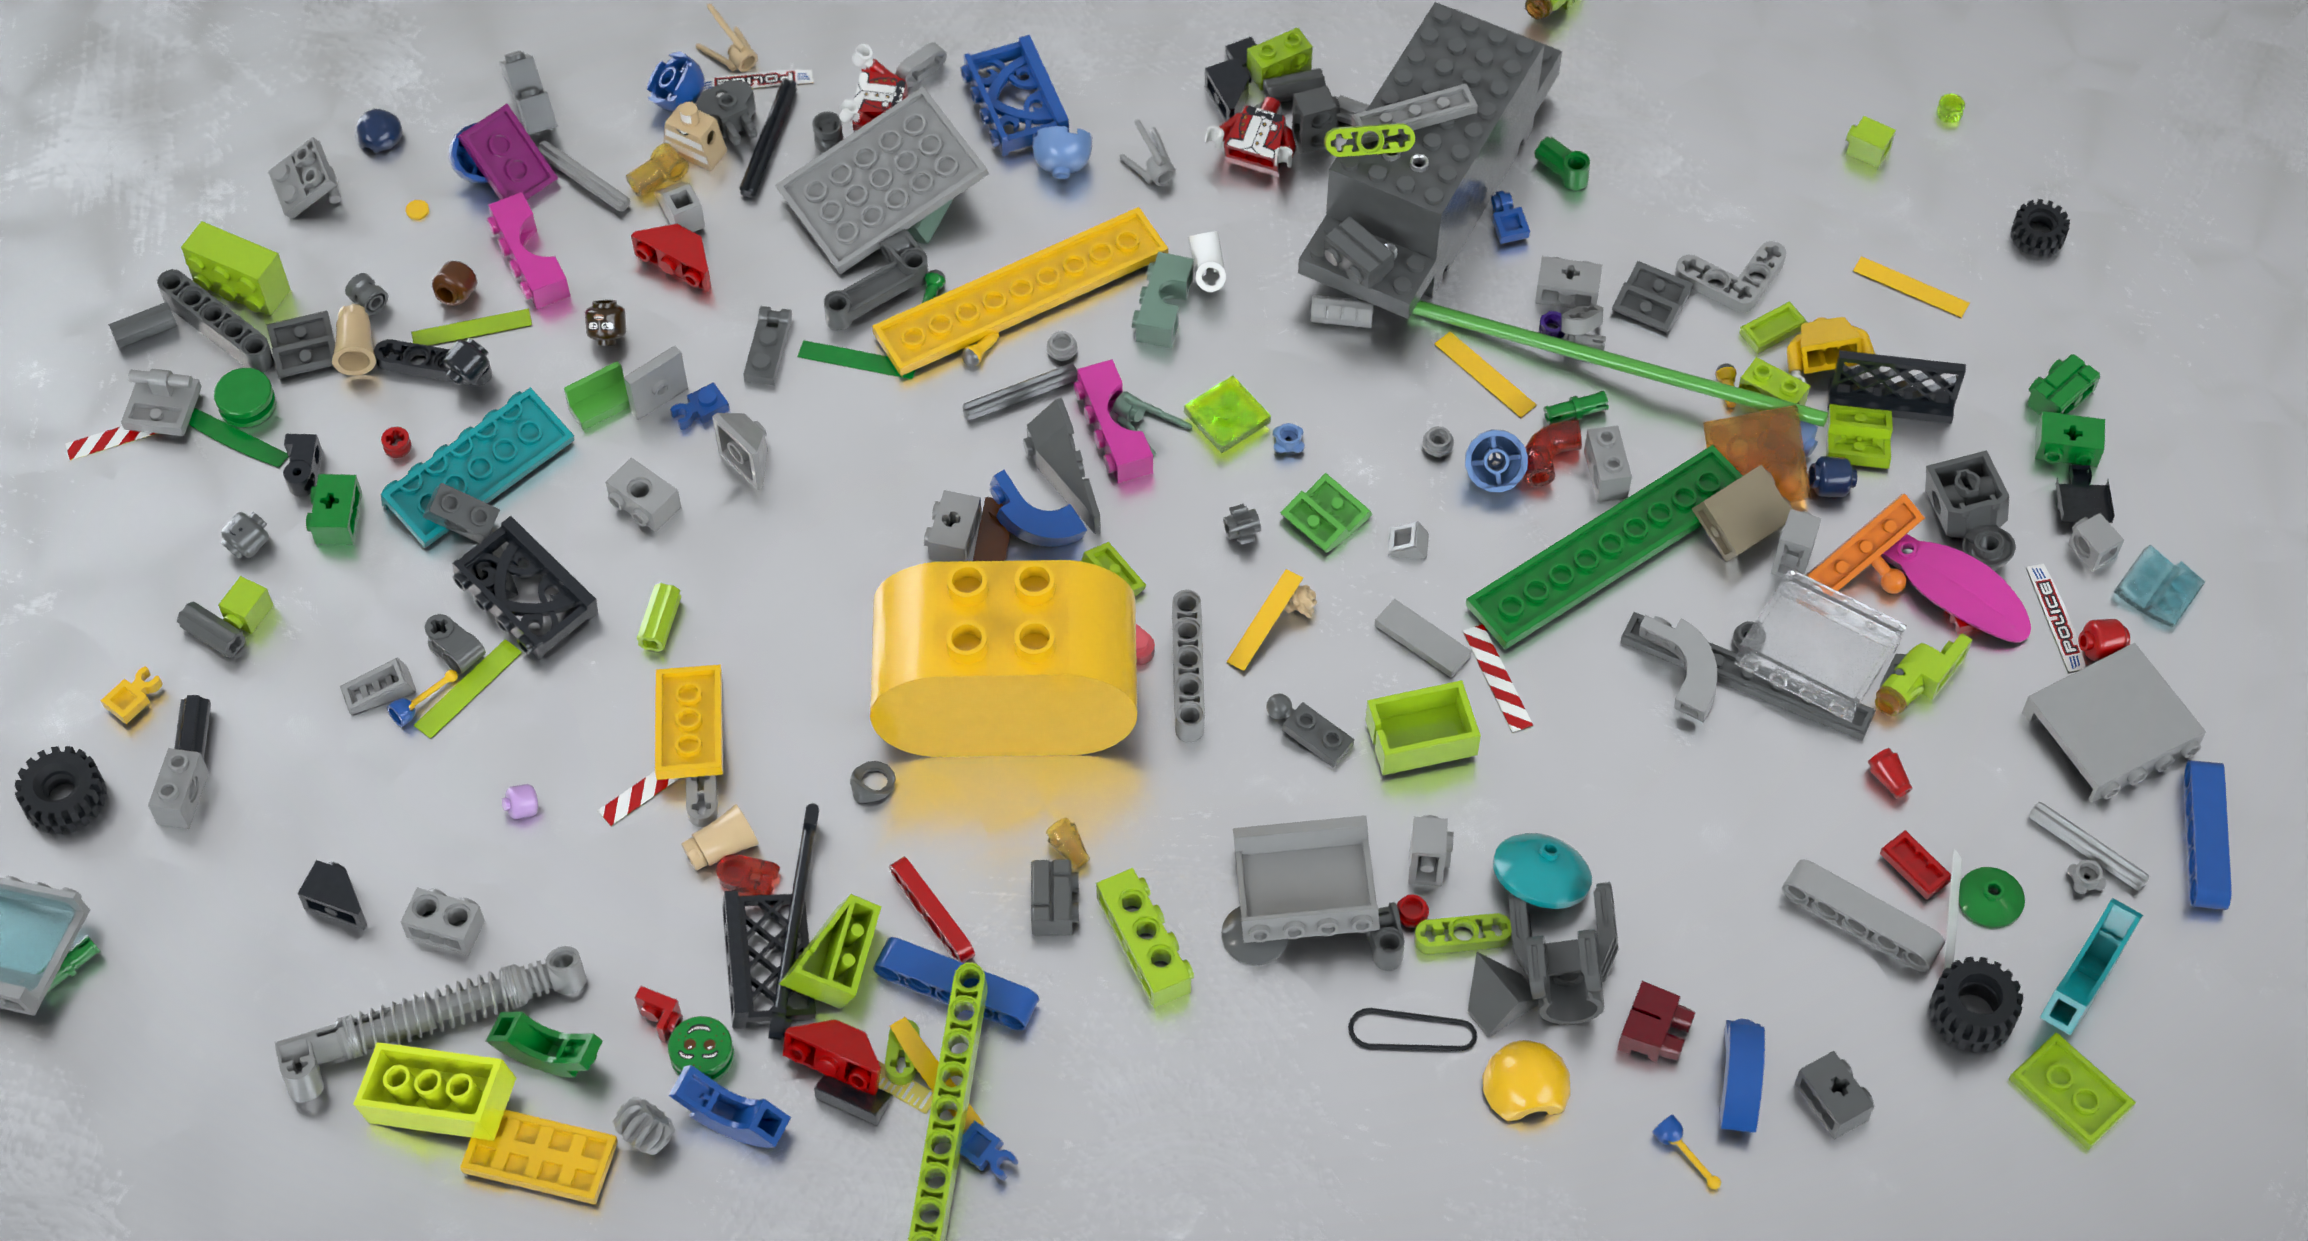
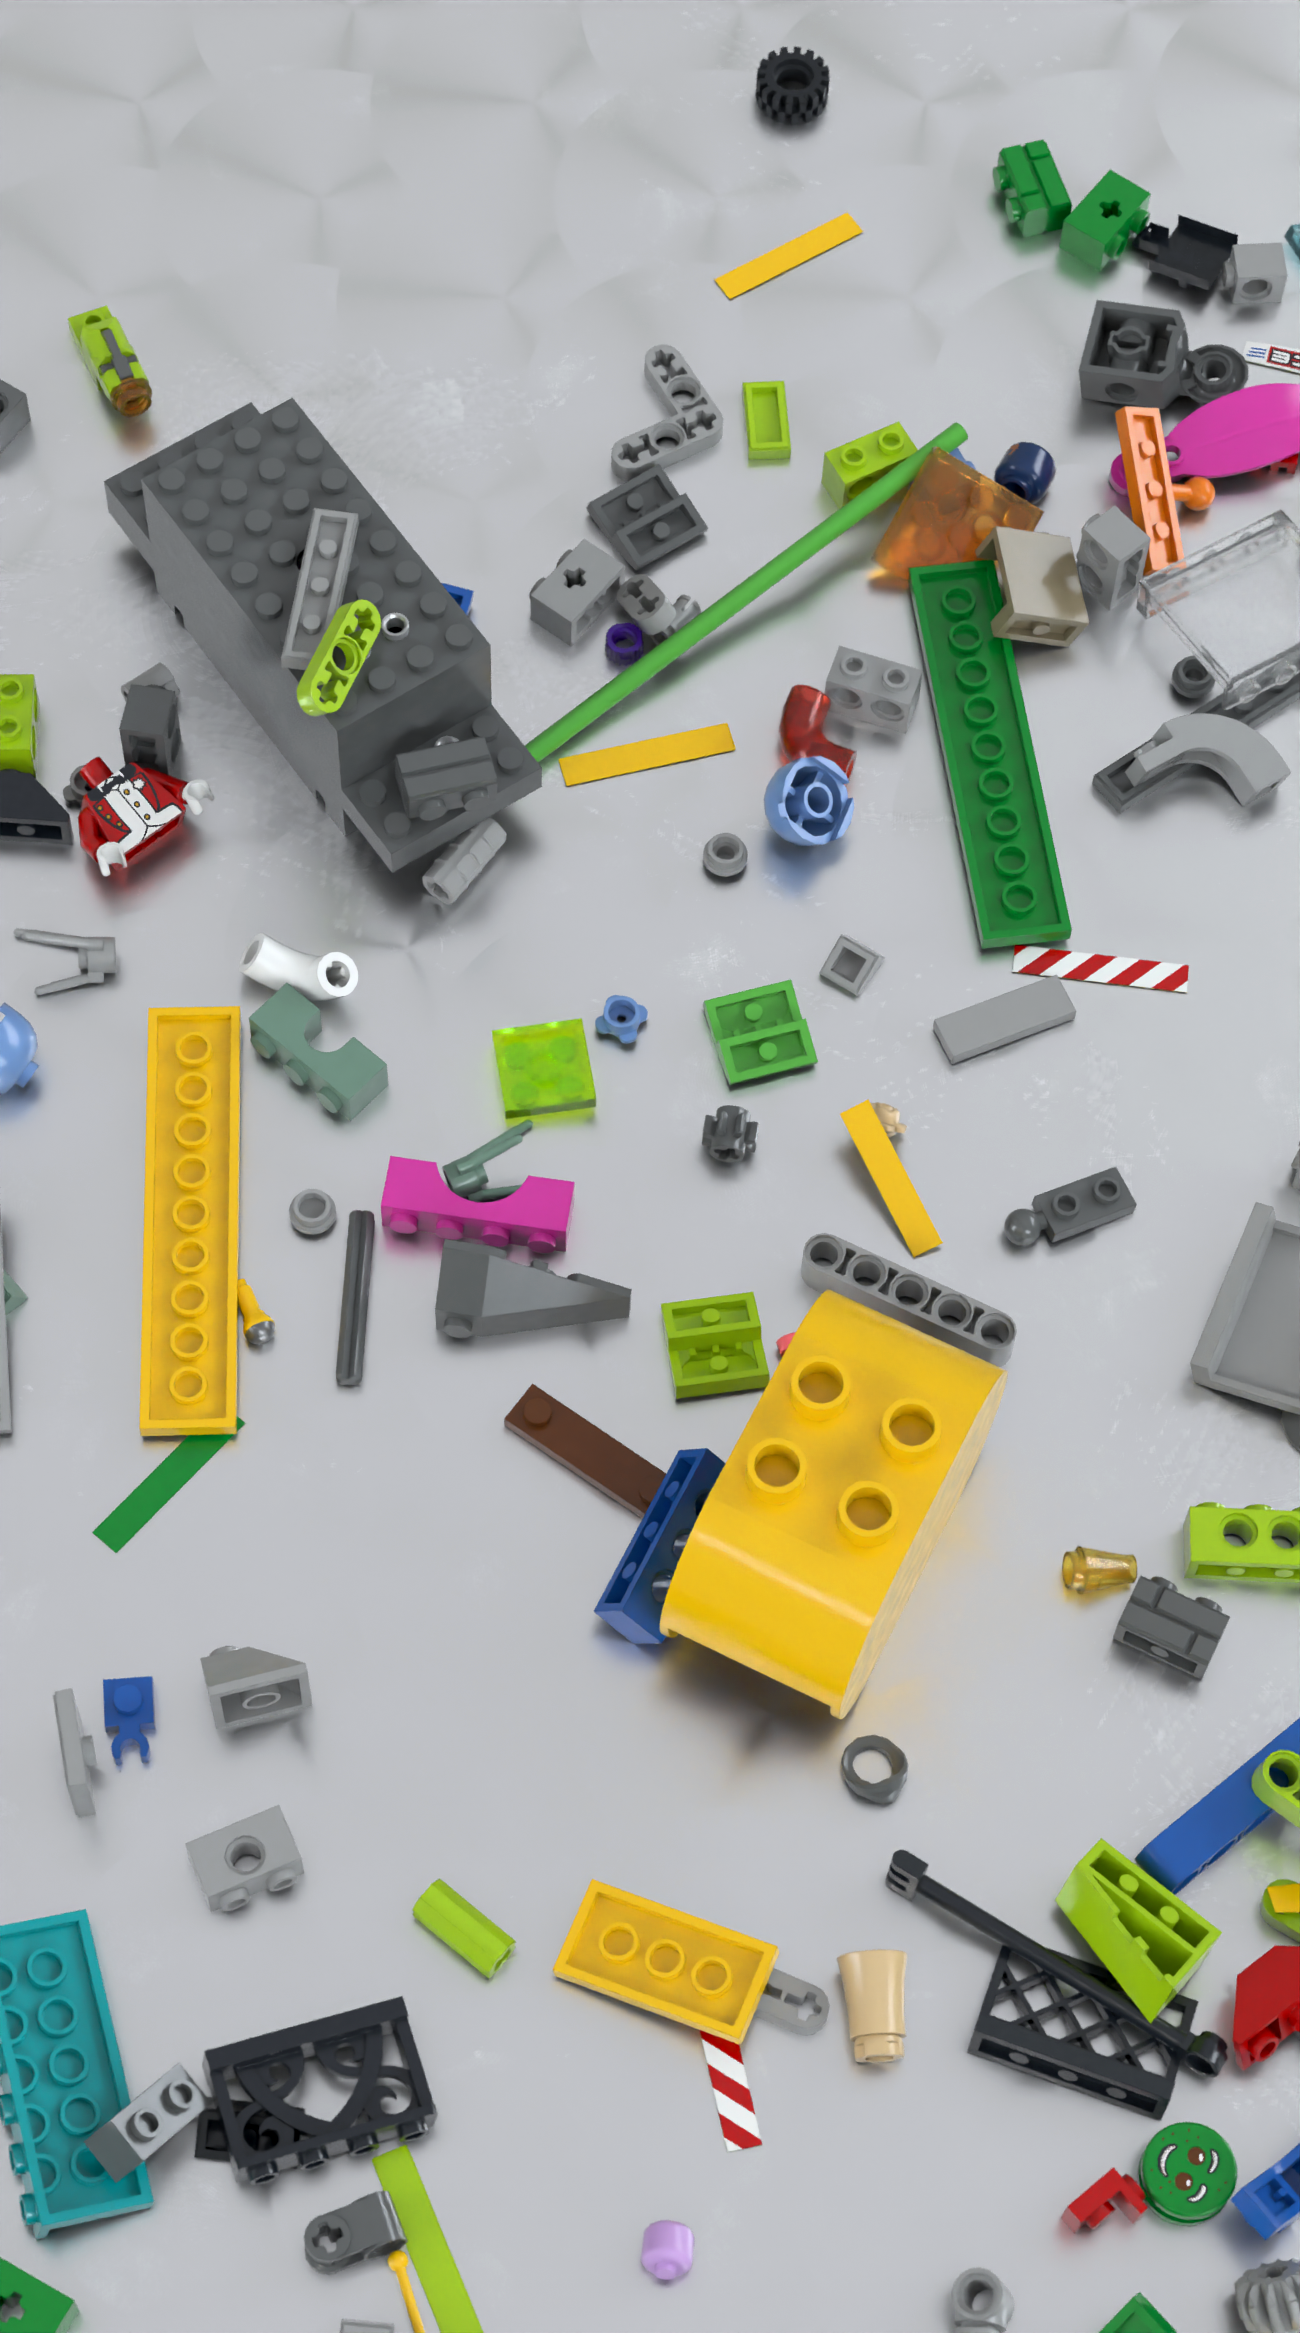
camera: 65 degrees left, 5 degrees up
bright green panel [564,361,630,430] -> none
clear red plate [716,854,780,895] -> none
dark grey plate [743,306,792,385] -> none
dark grey piece [824,229,928,330] -> none
red beam [889,857,975,963] -> none
green piece [921,269,946,304] -> none
light grey brick [924,490,982,562] -> none
blue arch [990,469,1087,547] -> none
dark grey axle [1263,68,1326,103] -> none
lime piece [1365,680,1481,775] -> none
green piece [1534,136,1590,191] -> none
green pin [1543,391,1609,426] -> none
yellow piece [1715,363,1737,408] -> none
yellow torso [1787,317,1883,383] -> none
lime slope [1826,404,1893,469] -> none
black fence [1827,350,1966,424] -> none
lime brick [1846,116,1896,168] -> none
clear neon green bush [1936,93,1965,123] -> none

